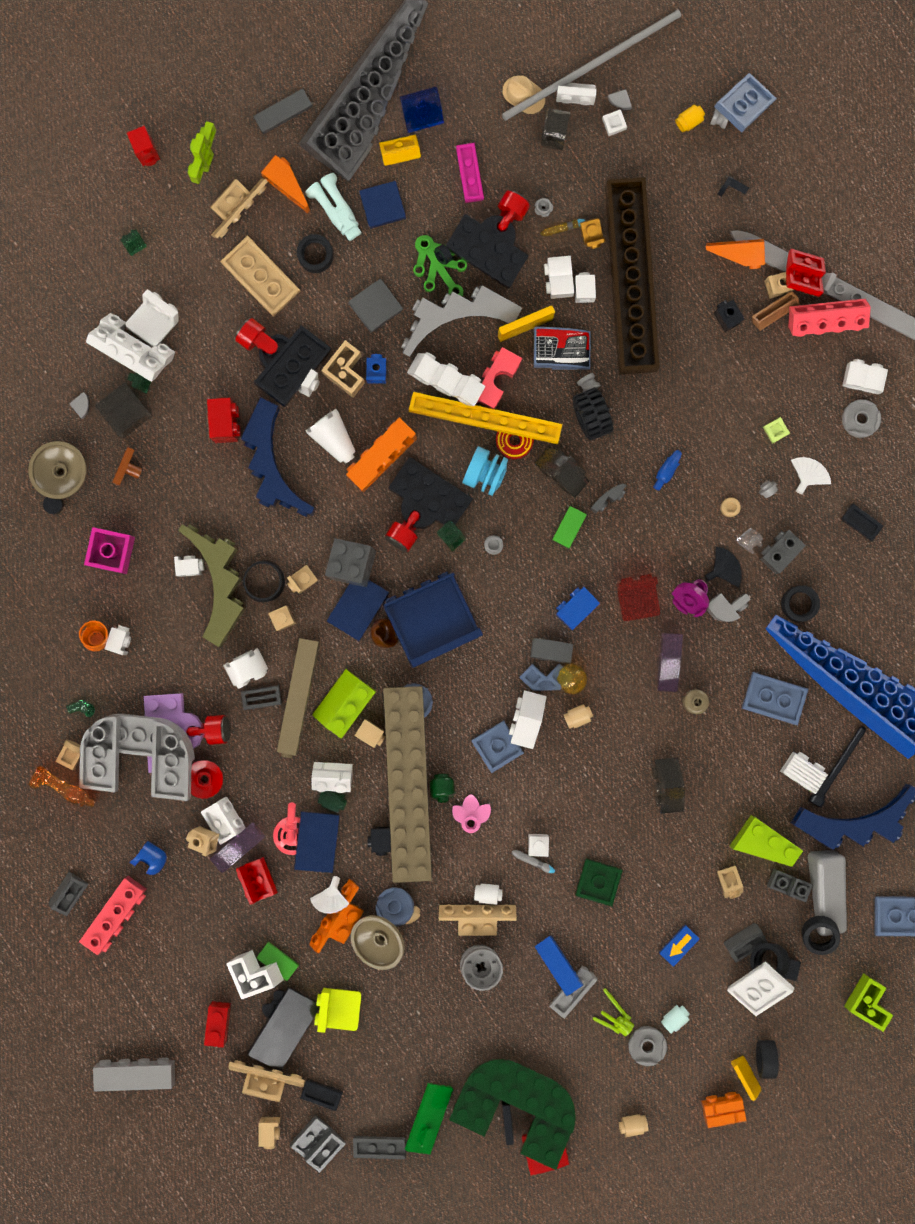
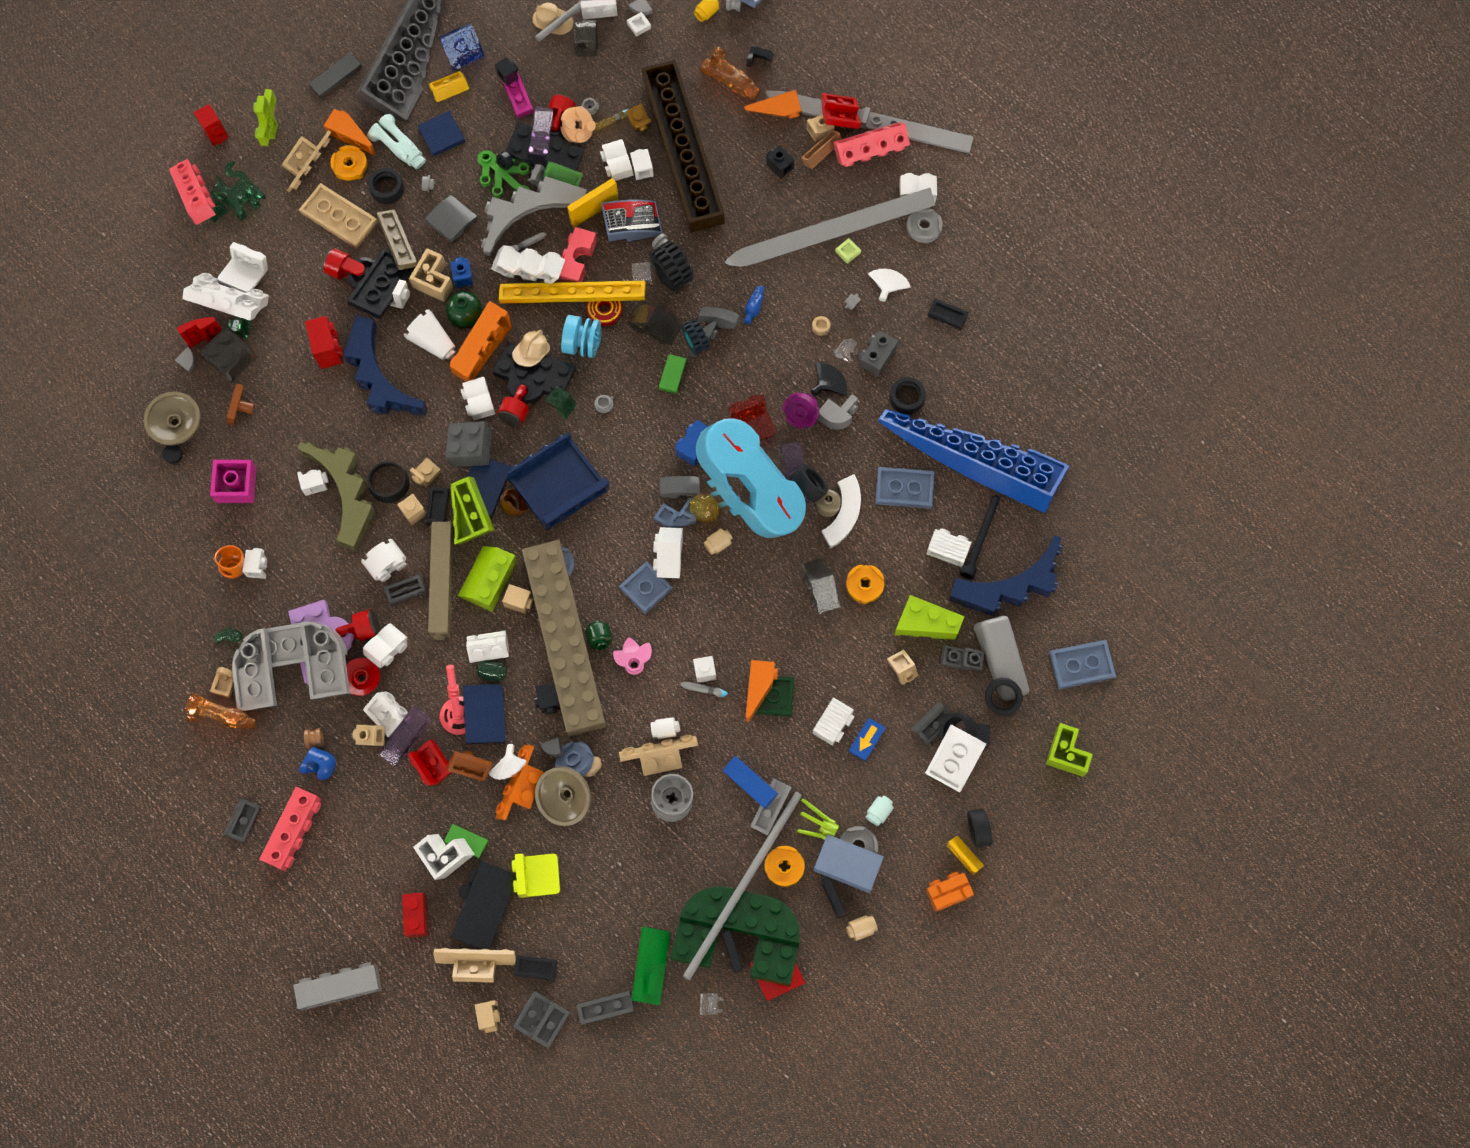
camera: 10 degrees left, 15 degrees down
none -> coral brick [169,159,216,225]
none -> red slope [176,317,225,349]
none -> clear green animal [210,161,266,221]
none -> medium nougat wheel [304,728,324,749]
none -> light orange plate [331,145,368,181]
none -> white brick [363,623,407,668]
none -> dark tan plate [377,209,417,270]
none -> light grey plate [422,175,434,193]
none -> black tile [425,487,450,525]
none -> dark green cylinder [446,291,483,329]
none -> dark orange tile [447,751,492,781]
none -> lime wedge [451,477,494,544]
none -> white brick [461,377,495,421]
none -> black plate [495,57,519,86]
none -> light grey piece [511,232,547,252]
none -> tan piece [512,330,550,367]
none -> light grey tile [527,164,546,187]
none -> clear purple slope [528,105,553,156]
none -> dark grey tile [541,737,563,758]
none -> bright green tile [543,161,583,187]
none -> light nougat plate [561,106,596,143]
none -> clear tile [632,262,652,282]
none -> black wheel [681,318,710,355]
none -> light grey piece [683,792,802,981]
none -> medium azure piece [696,418,806,538]
none -> dark grey slope [698,307,740,329]
none -> clear orange piece [700,46,761,100]
none -> clear tile [700,993,723,1015]
none -> light grey piece [725,188,935,267]
none -> orange slope [746,660,778,722]
none -> light orange plate [765,846,805,887]
none -> black tyre [792,465,828,502]
none -> white brick [813,697,855,746]
none -> sand blue tile [813,834,884,893]
none -> black tile [821,877,845,918]
none -> white tile [822,474,861,549]
none -> light orange plate [846,565,884,604]

